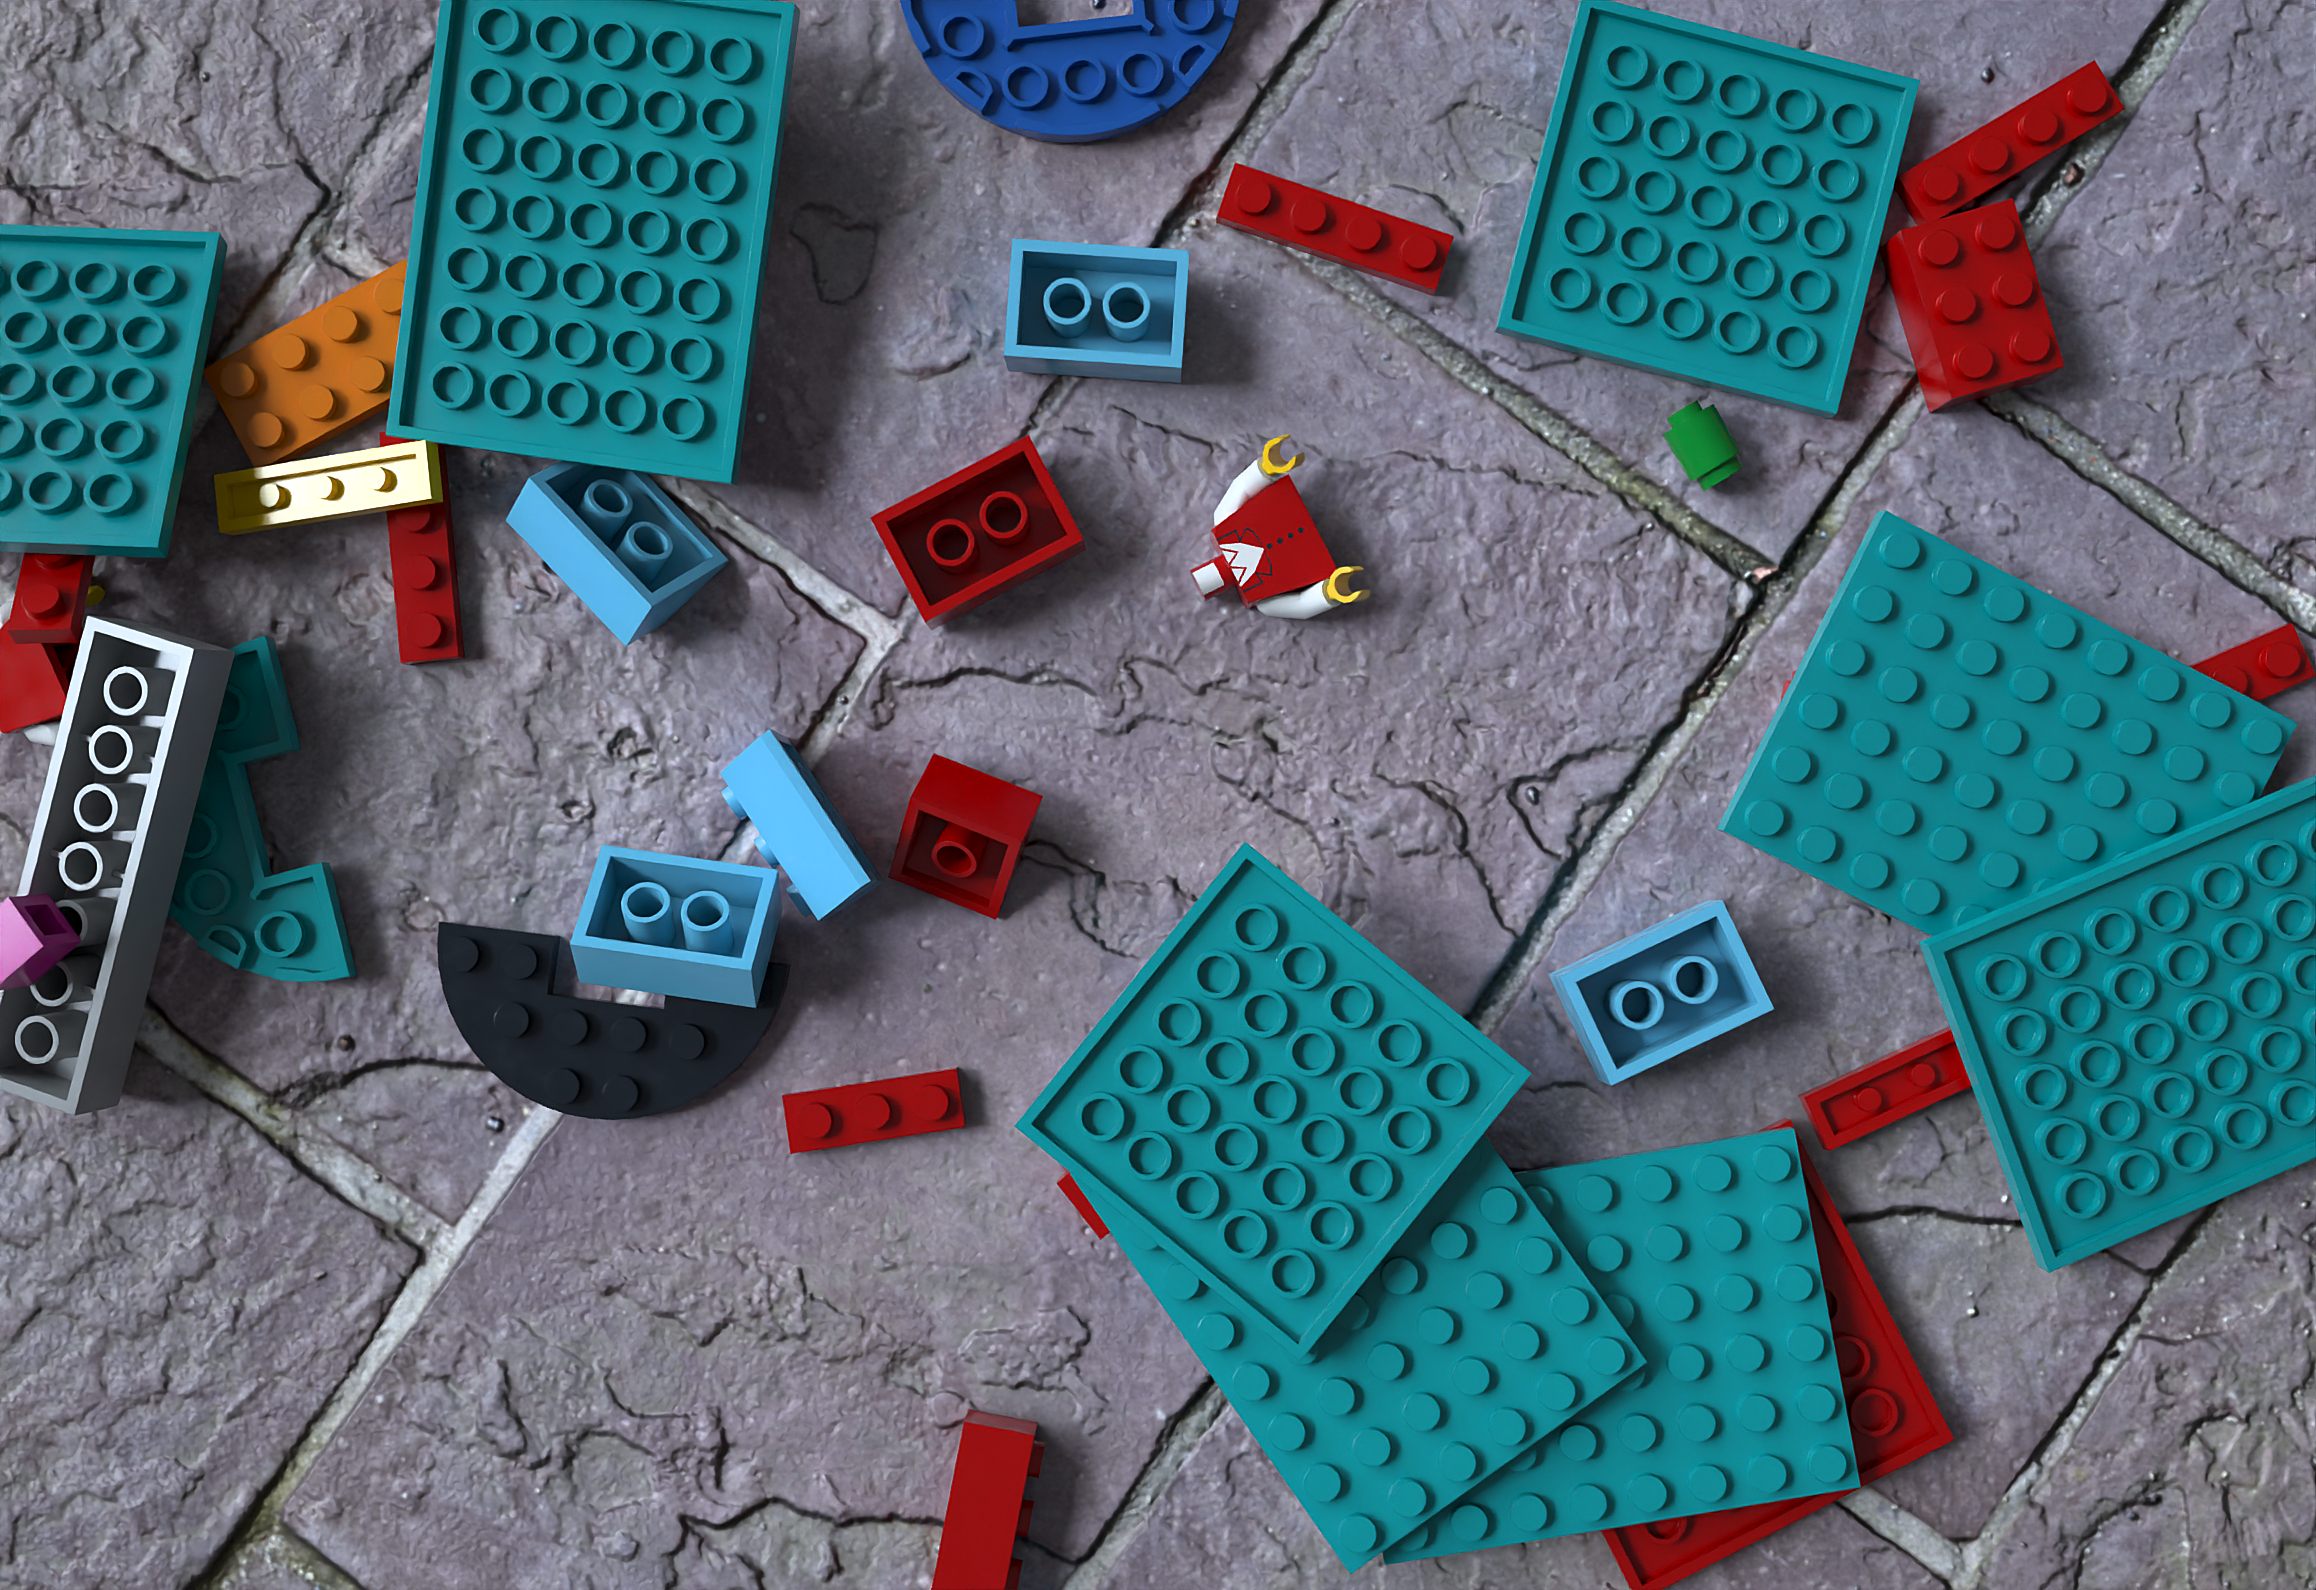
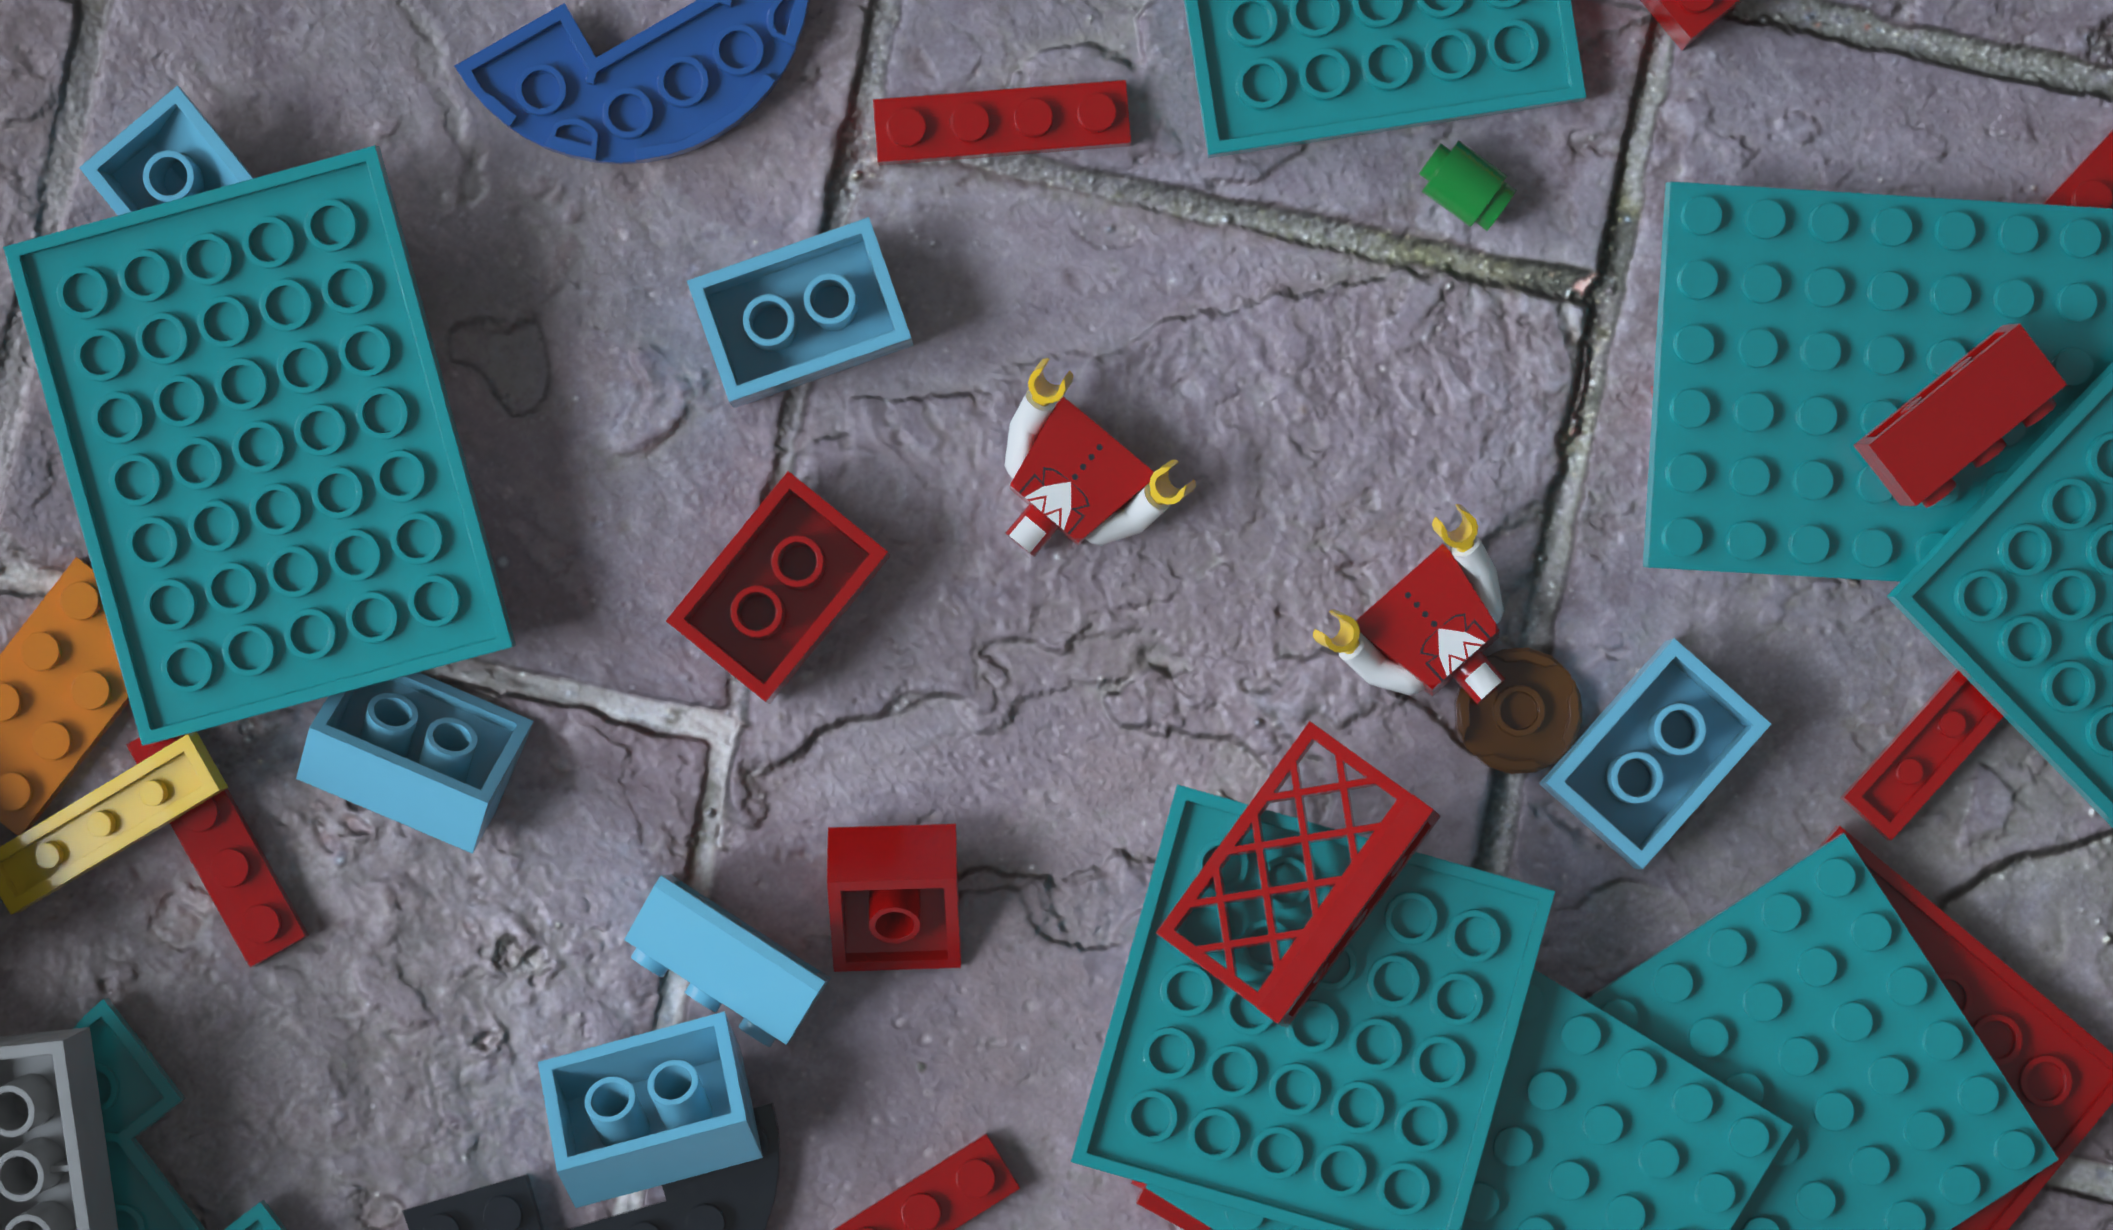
camera: 20 degrees left, 0 degrees up
none -> red fence [1156,721,1441,1028]
none -> torso [1313,504,1506,705]
none -> reddish brown tile [1454,648,1583,774]
none -> red brick [1854,323,2067,508]

